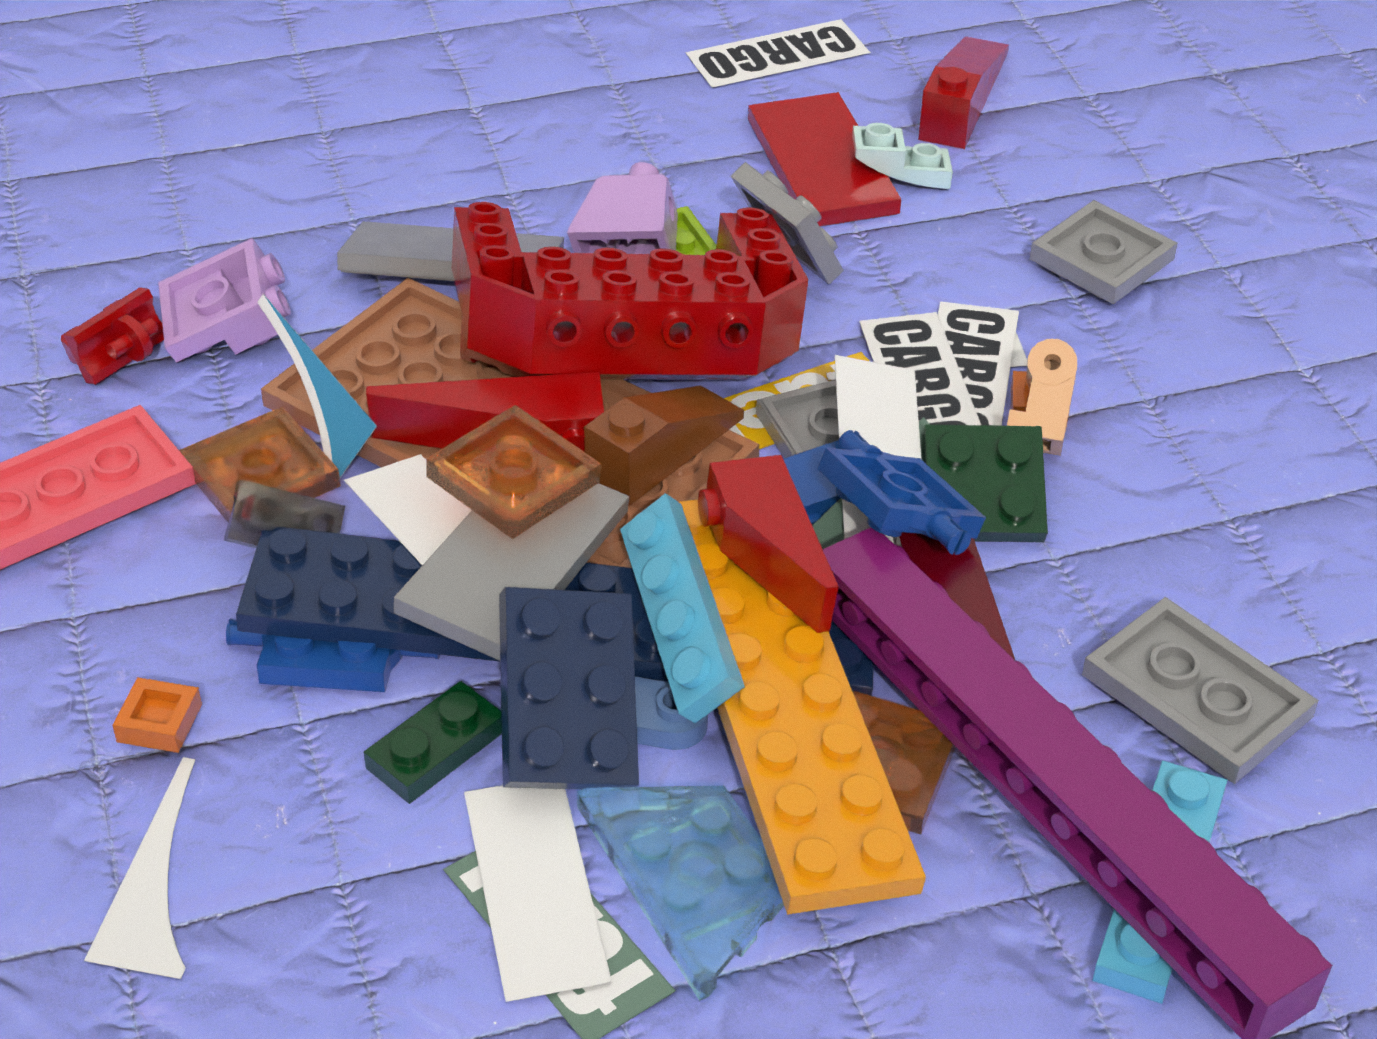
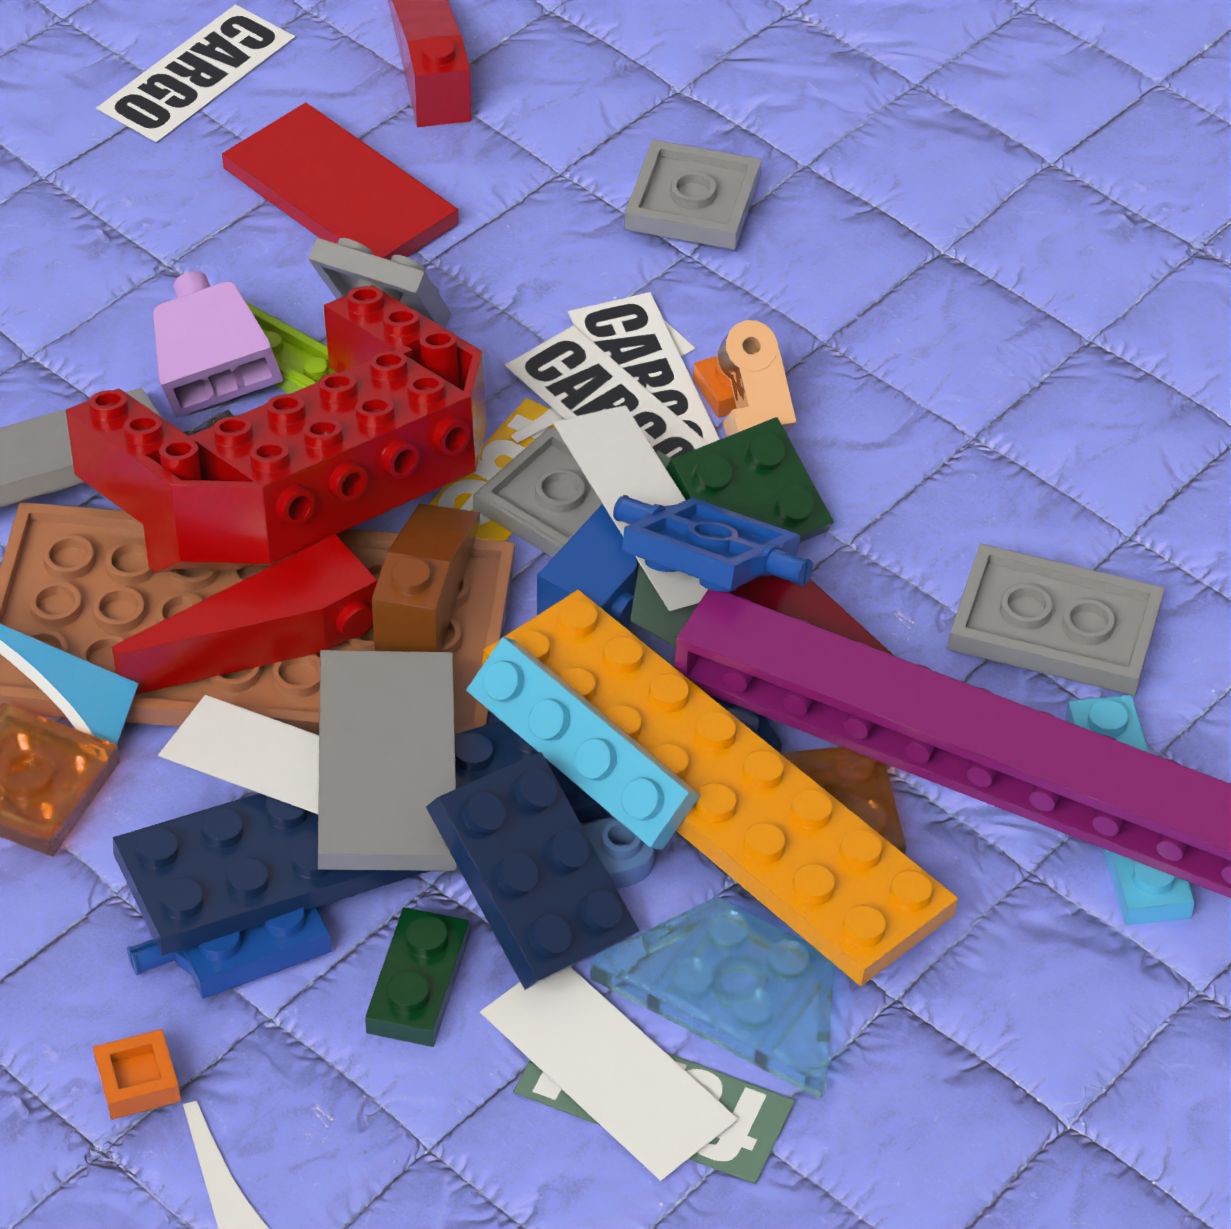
camera: 30 degrees left, 5 degrees up
clear smoke hips [224,480,345,548] -> none
clear orange plate [426,405,601,539] -> none
red slope [698,455,839,633] -> none
light aqua slope [852,123,953,189] -> none

